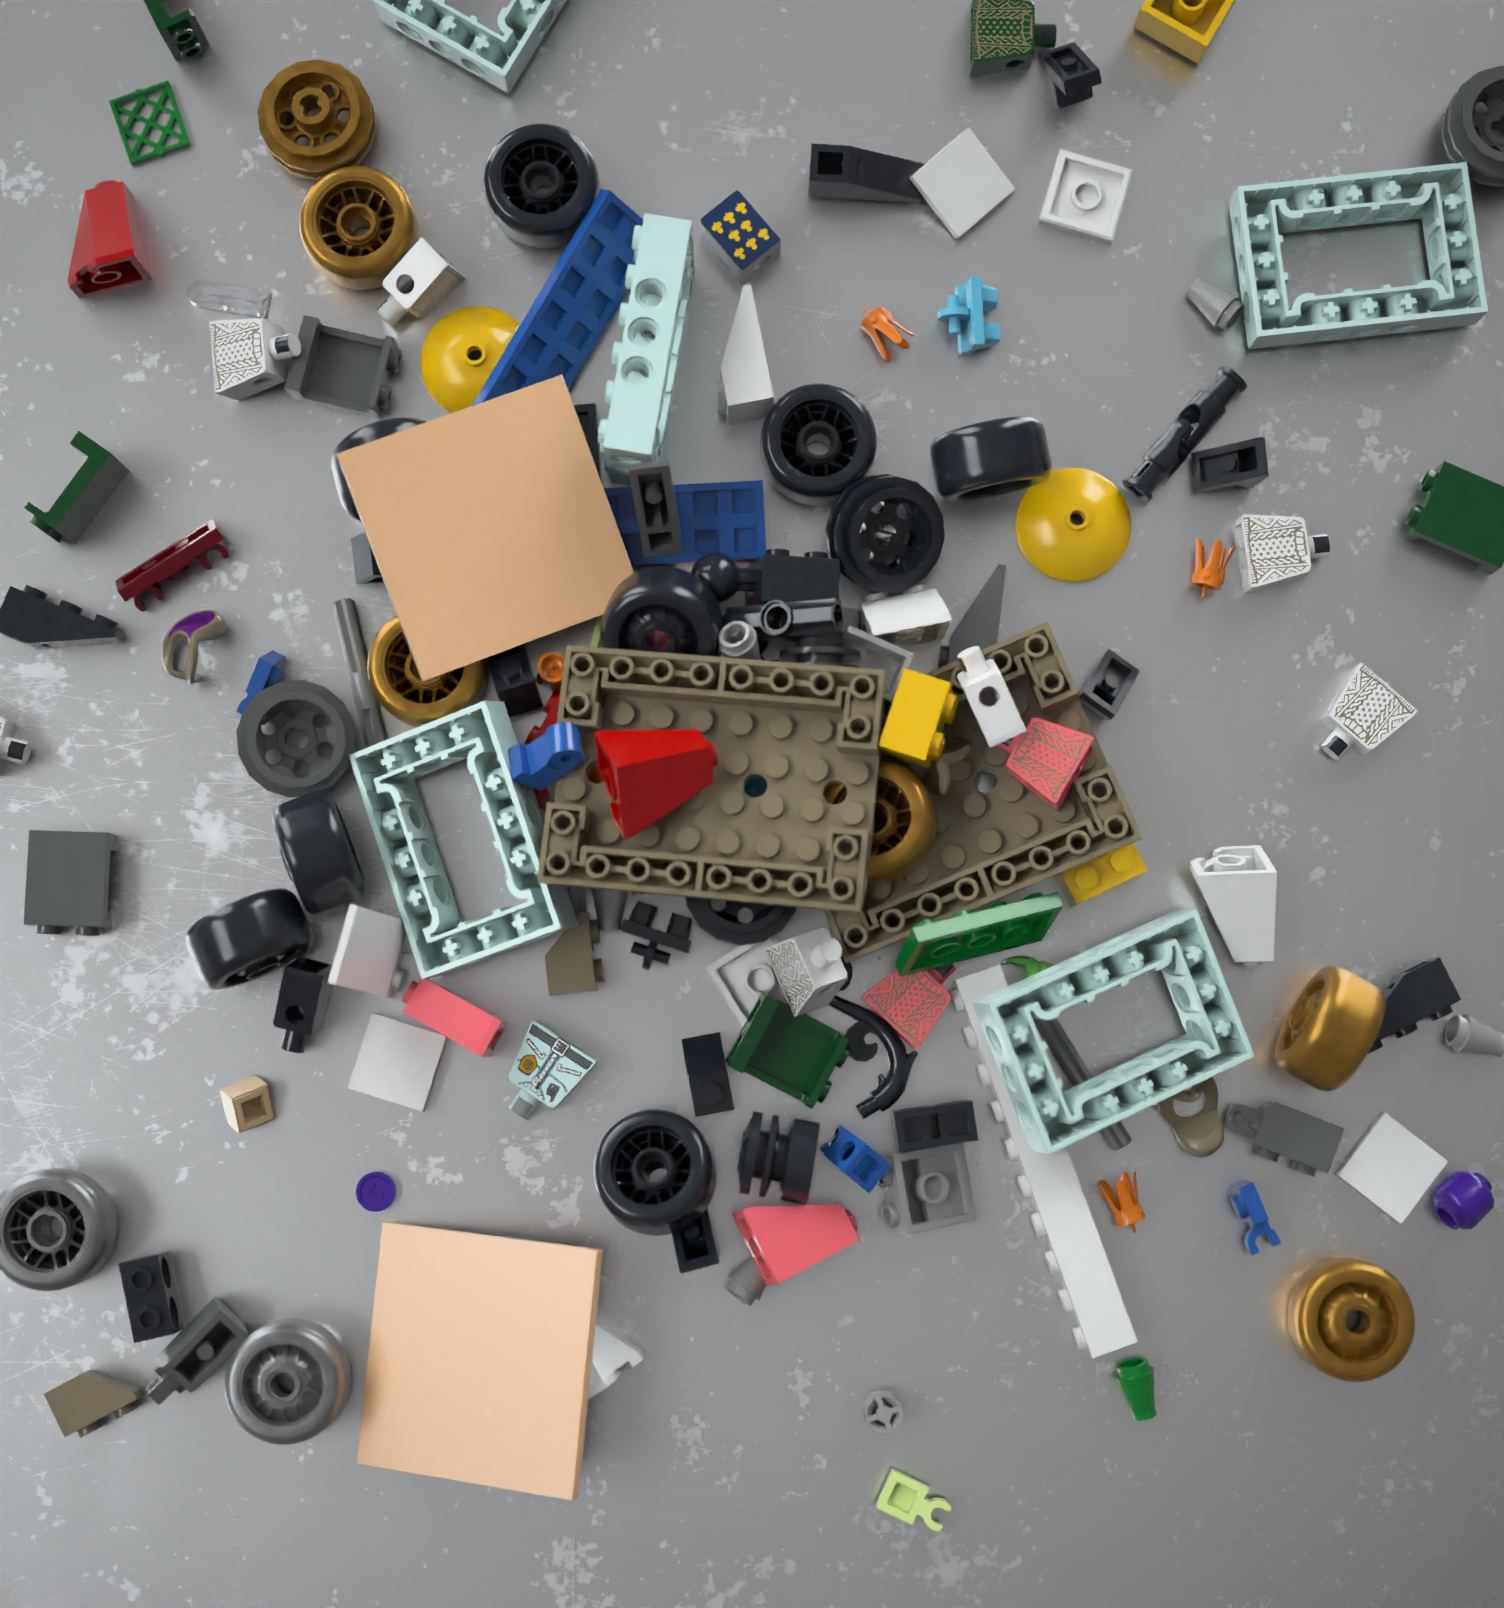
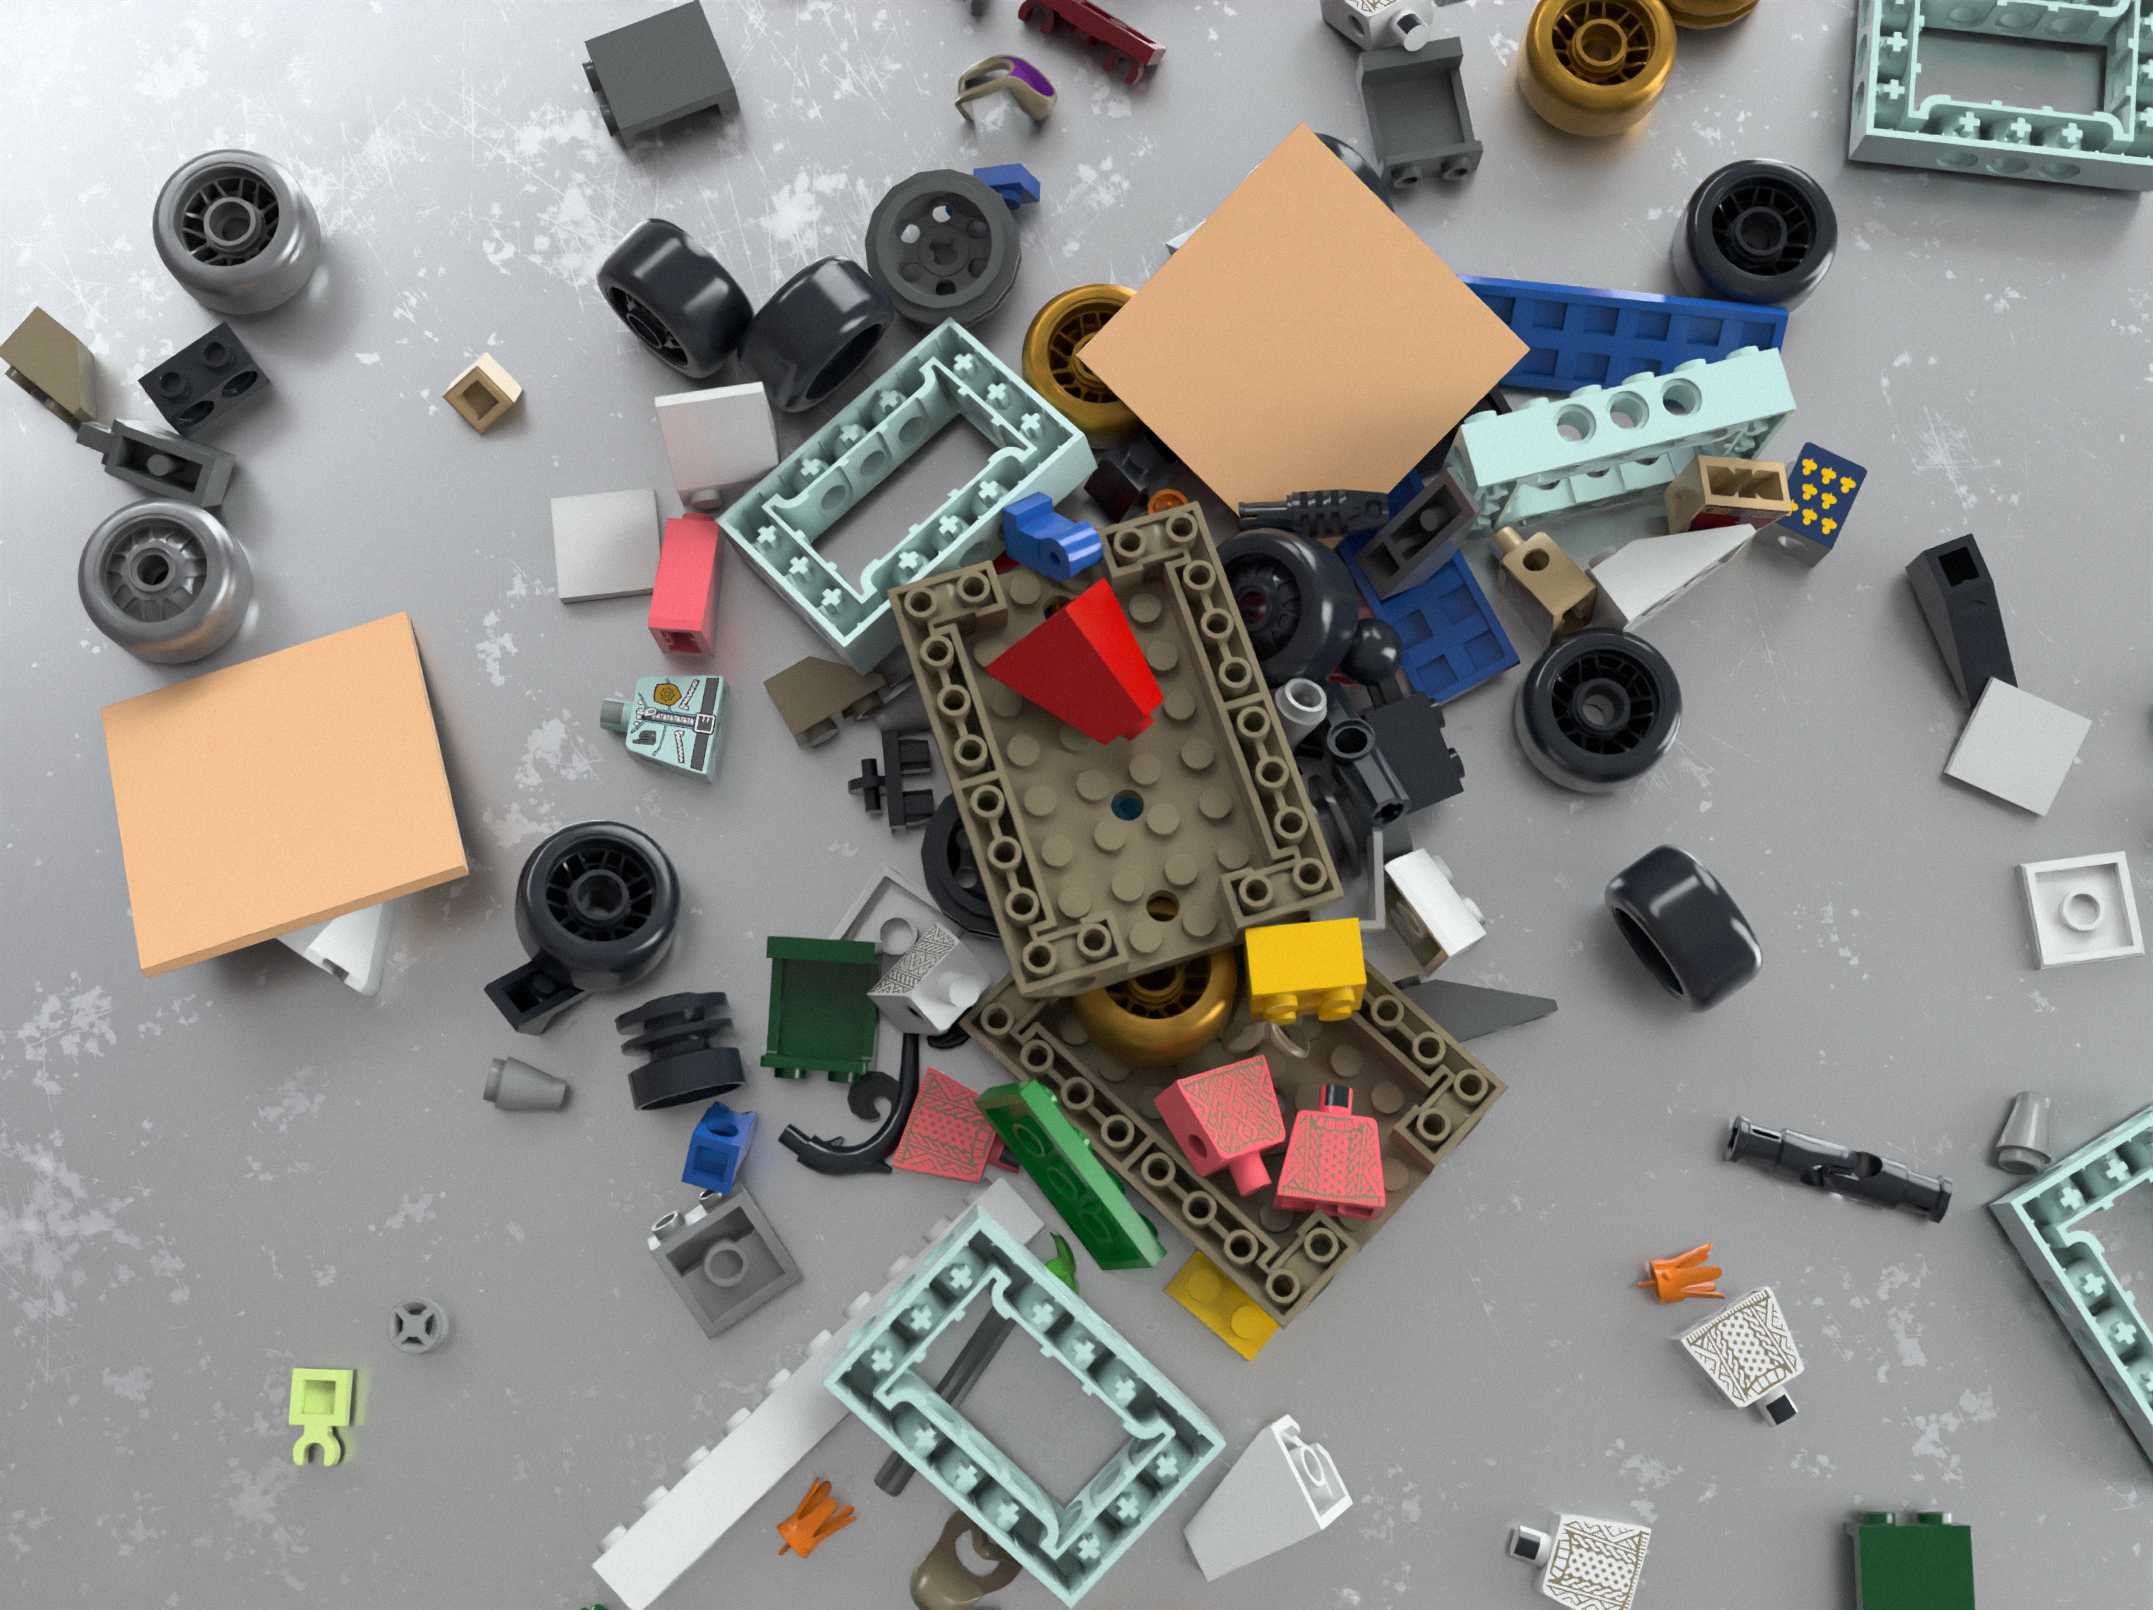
camera: 65 degrees right, 5 degrees down
black torso [273,957,334,1053] -> none
light grey axle [332,598,387,747] -> none
dark purple piece [356,1172,396,1212] -> none
white torso [377,237,465,326] -> none
yellow dish [420,306,520,413] -> none
black slope [681,1032,734,1117] -> none
coral slope [732,1204,859,1286] -> none
black wheel [826,473,945,594] -> none
orange piece [860,306,915,363] -> none
black brick [891,1100,978,1152] -> none
medium azure hips [937,276,1000,355] -> none
white torso [956,646,1027,748] -> none
yellow dish [1015,468,1131,583] -> none
black slope [1078,648,1140,720] -> none
black slope [1191,437,1269,492] -> none
none -> coral torso [1153,1054,1286,1197]
none -> black hinge [1239,489,1389,539]
none -> tan torso [1487,526,1597,649]
none -> tan torso [1664,455,1792,535]

